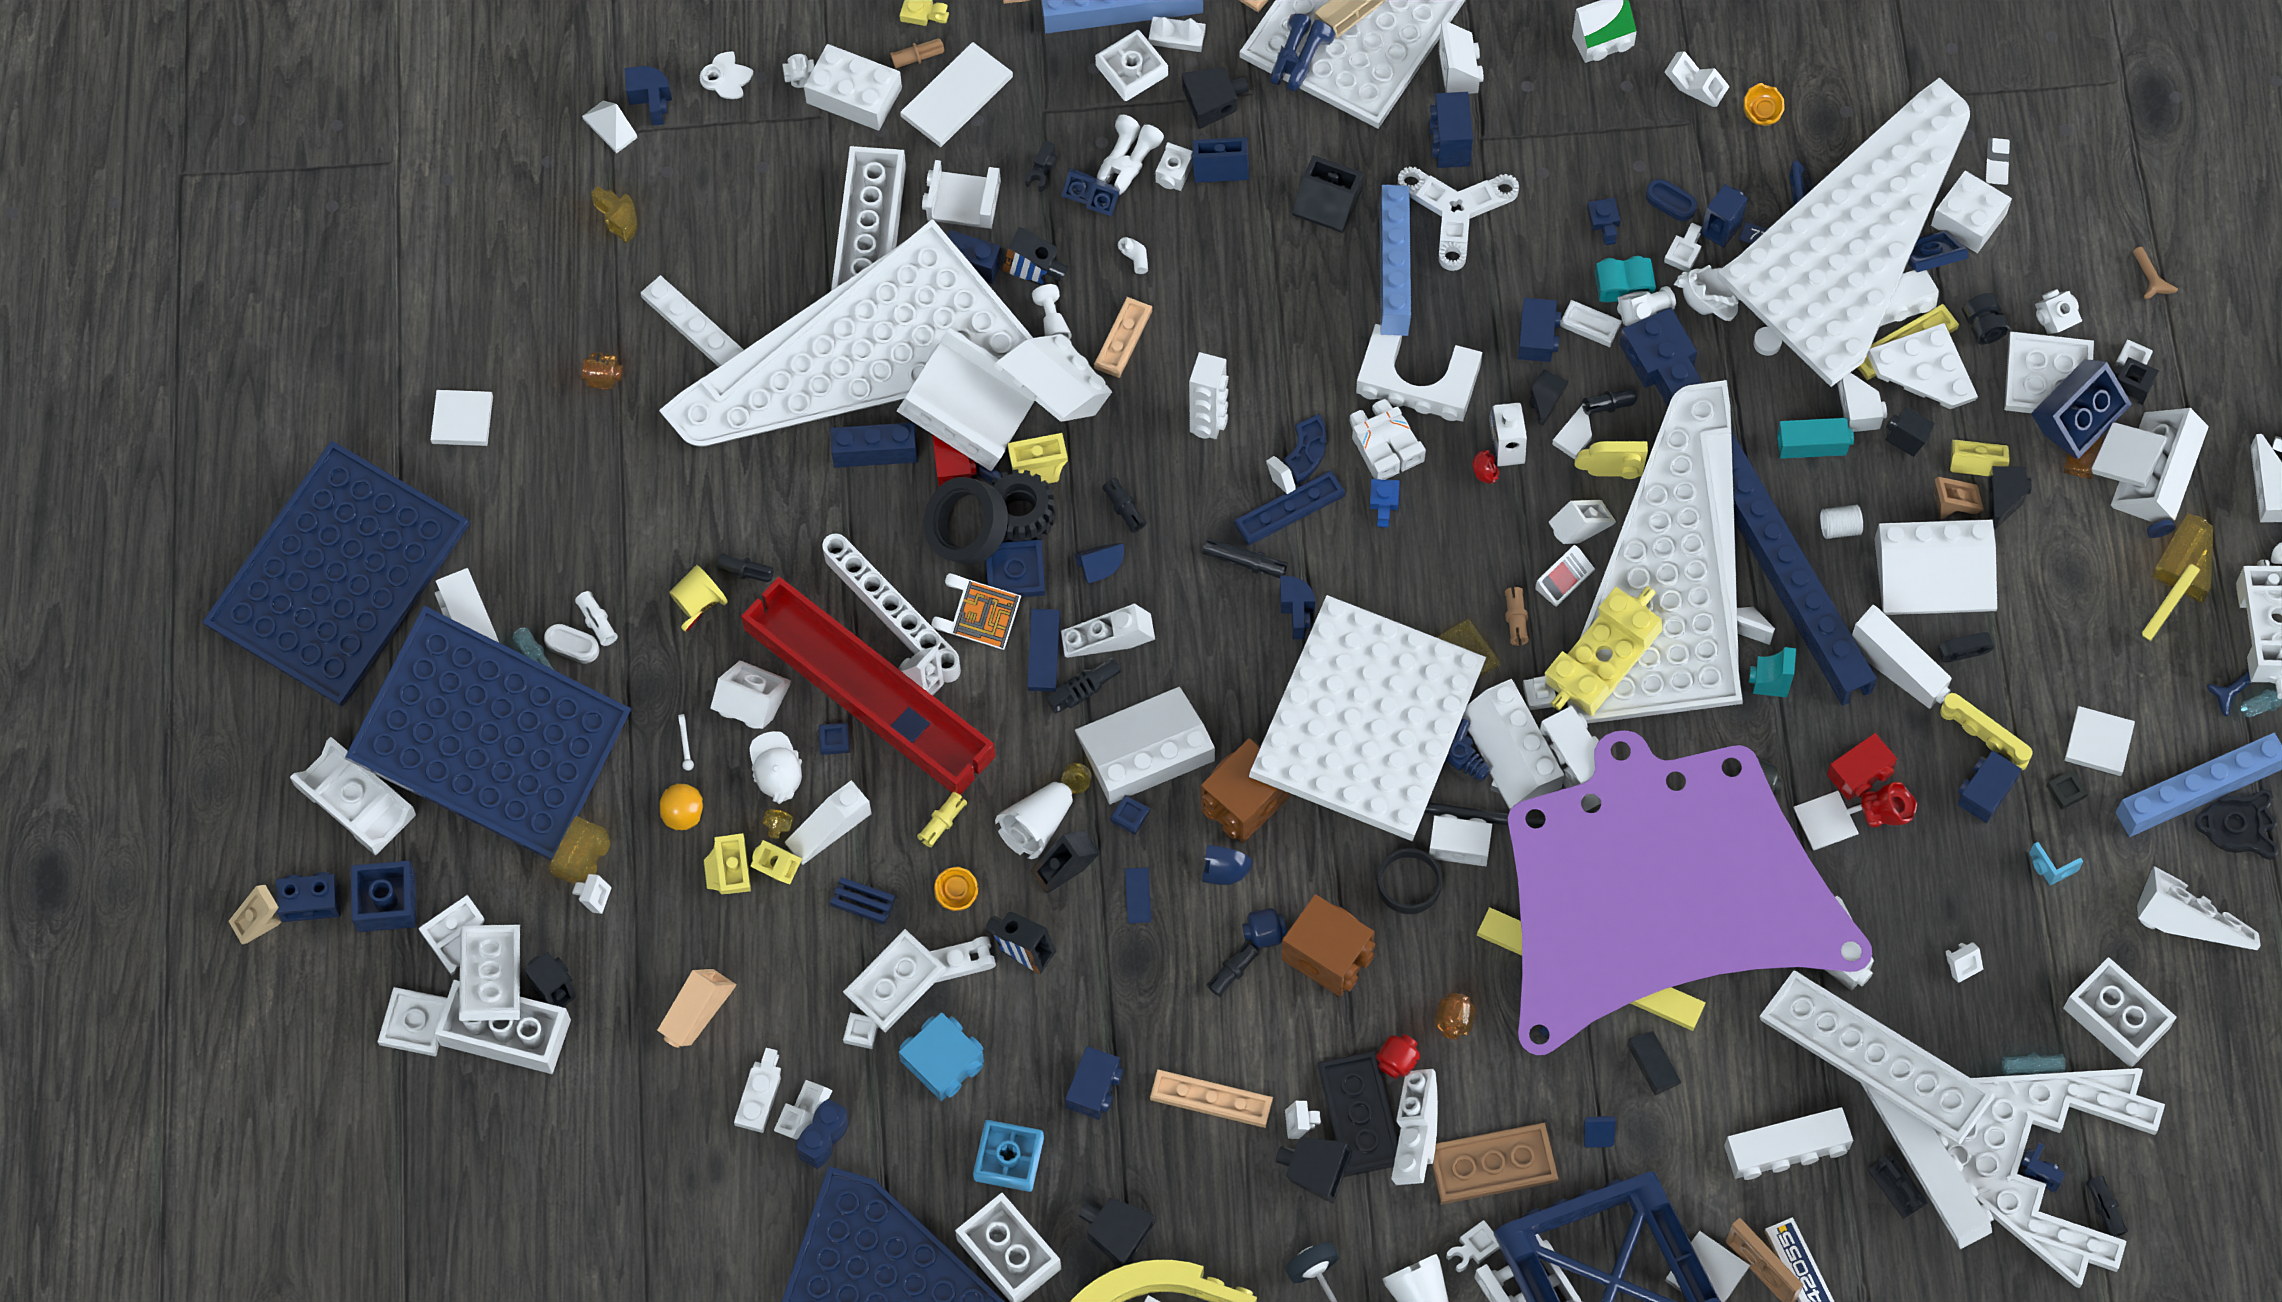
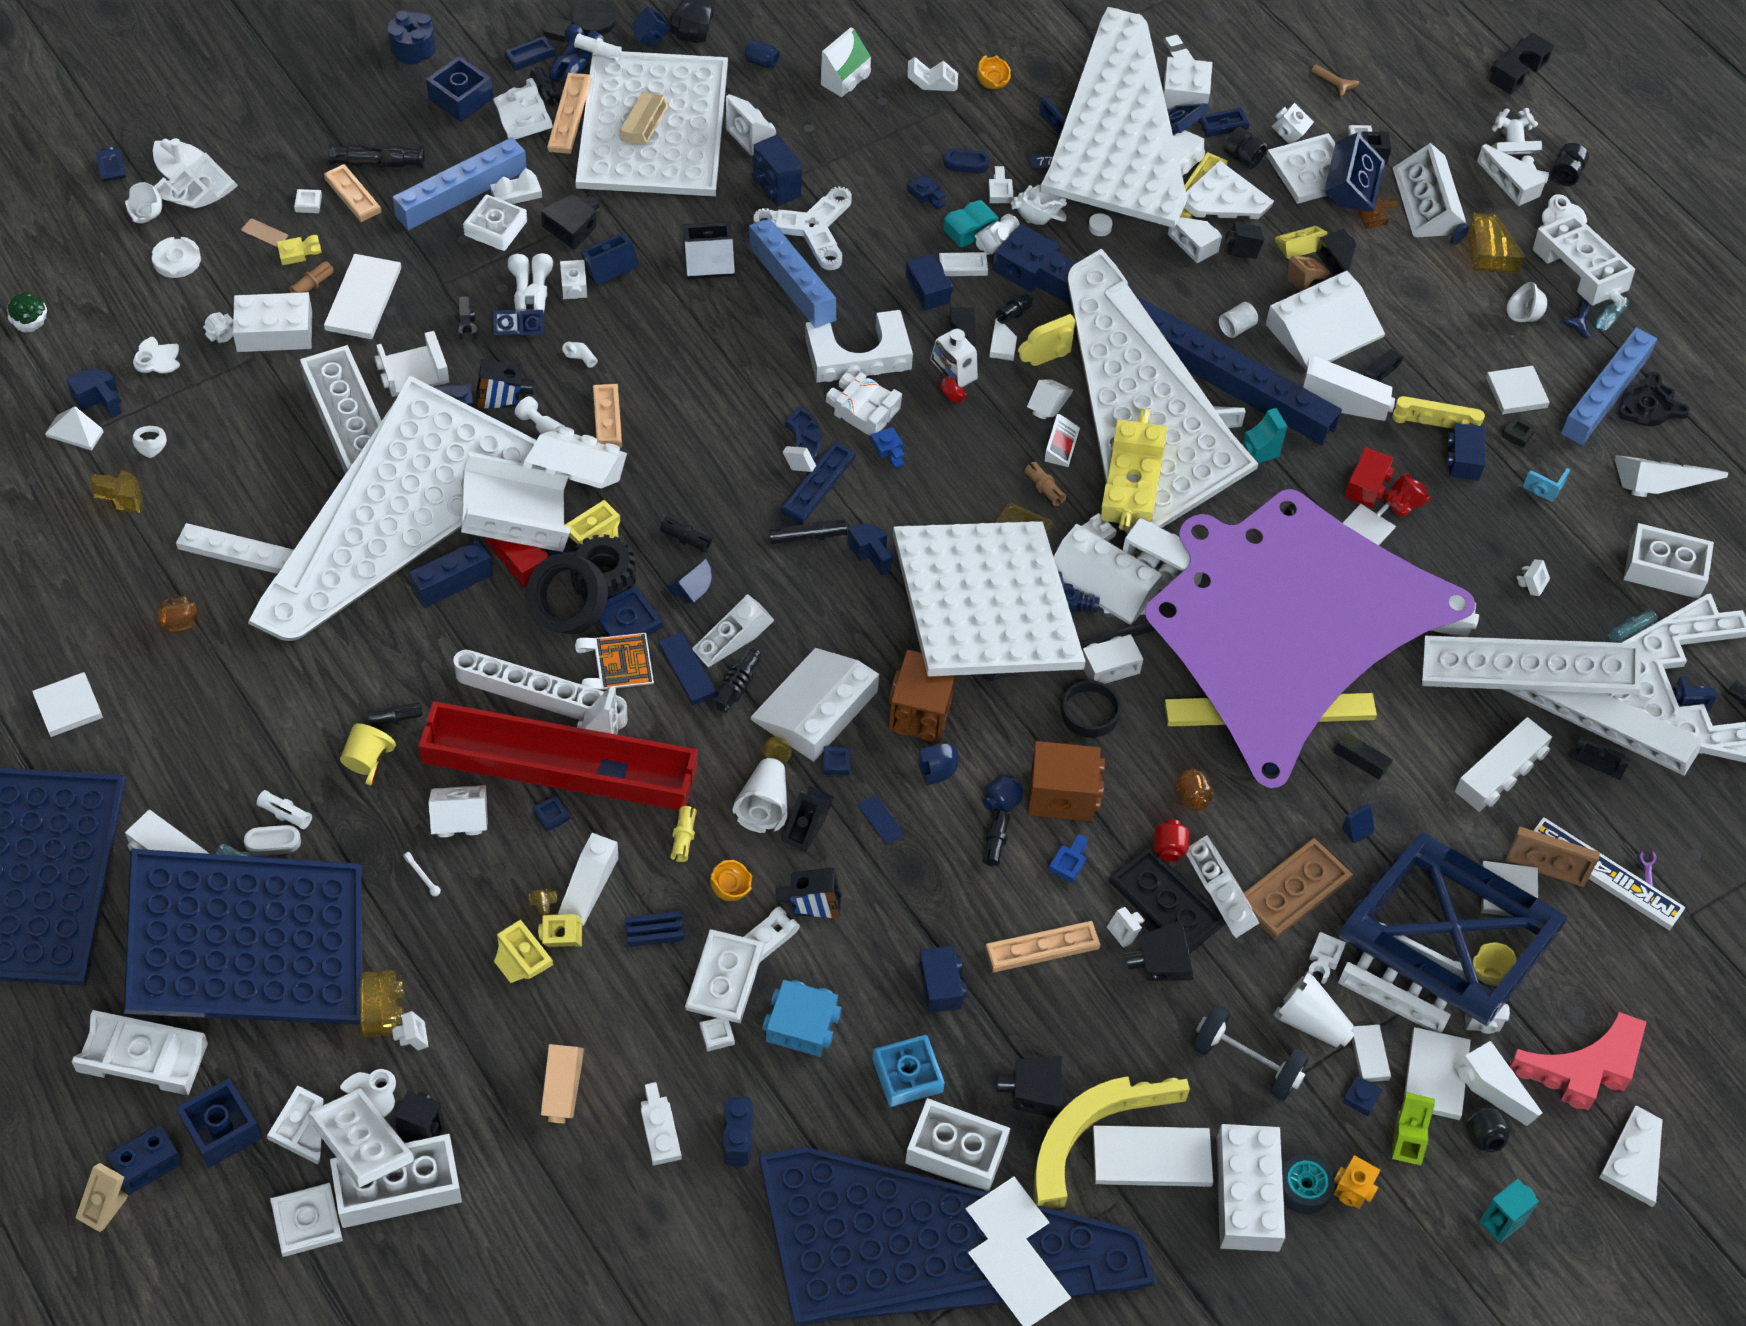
camera: 35 degrees left, 10 degrees down
light orange hair [660,784,703,830] -> none
white hair [750,731,802,804] -> none
white slope [774,1080,832,1140] -> none
white brick [1189,352,1229,439] -> none
dark blue piece [1271,13,1336,92] -> none
dark blue brick [1701,184,1748,248] -> none
teal brick [1777,418,1854,459] -> none
white tile [2092,422,2167,488] -> none
light yellow tile [2142,564,2200,642] -> none
none -> white piece [132,426,167,458]
none -> white plate [340,1069,396,1118]
none -> blue plate [1049,834,1089,884]
none -> dark blue tile [1198,108,1250,137]
none -> white helmet [1507,282,1547,322]

